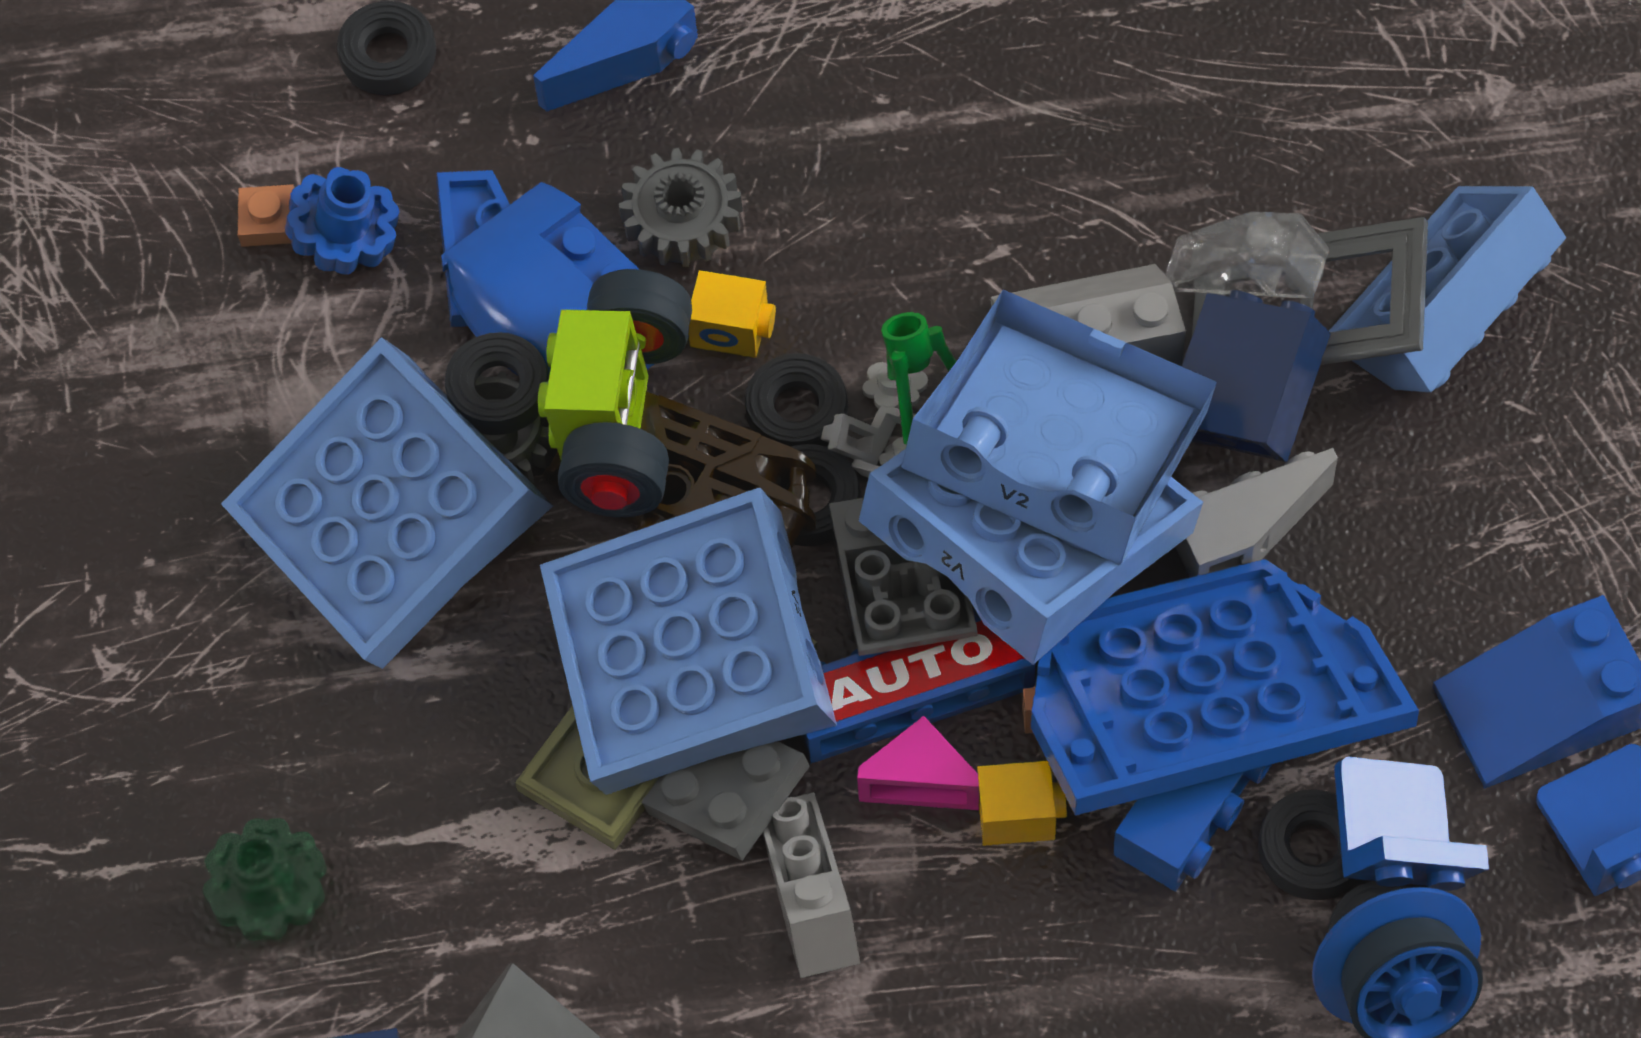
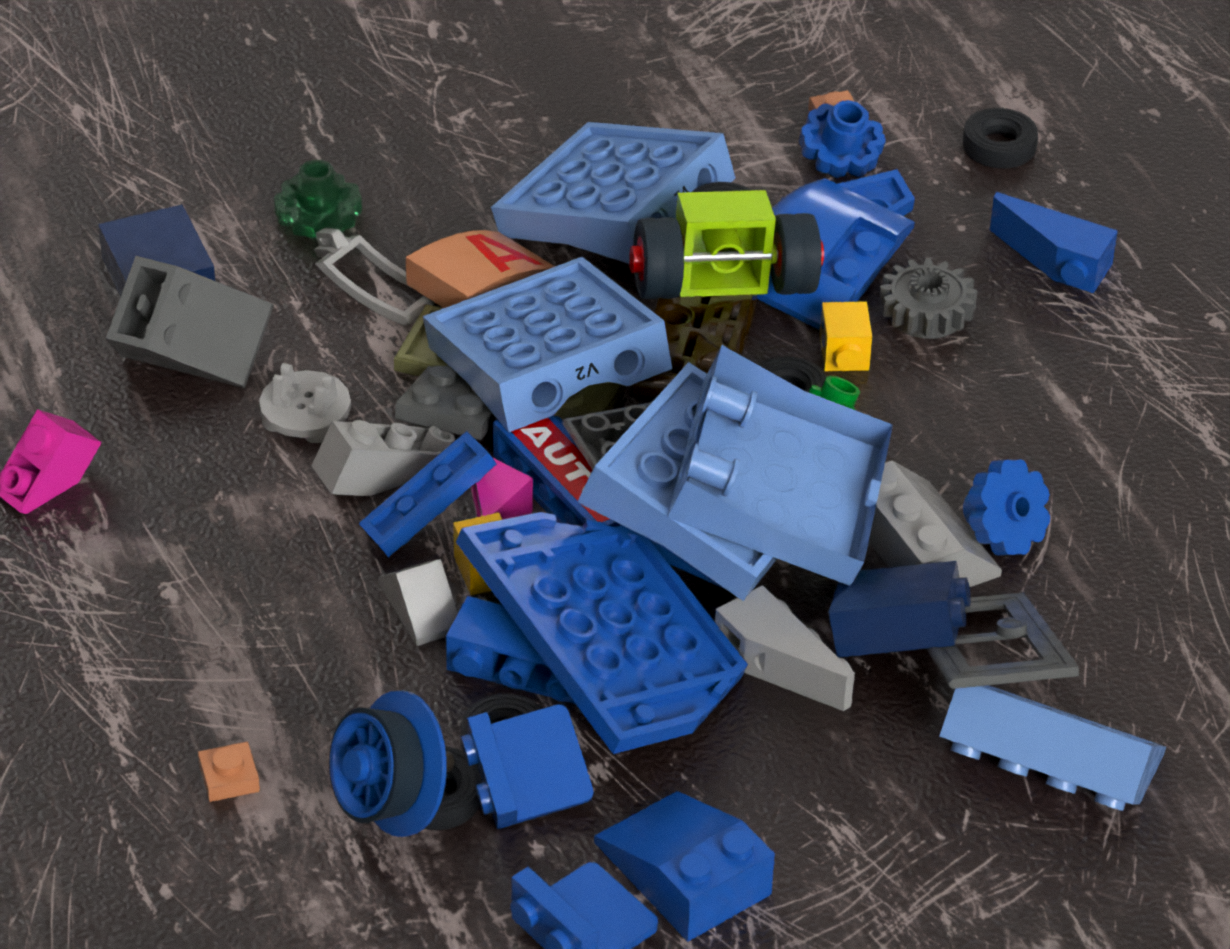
camera: 70 degrees right, 20 degrees down
clear slope [1165,212,1330,299] -> none
none -> light grey plate [259,363,351,443]
none -> light grey sword [314,228,435,325]
none -> blue plate [359,431,497,557]
none -> light grey slope [378,559,458,646]
none -> nougat slope [406,230,555,308]
none -> blue plant [963,459,1050,556]

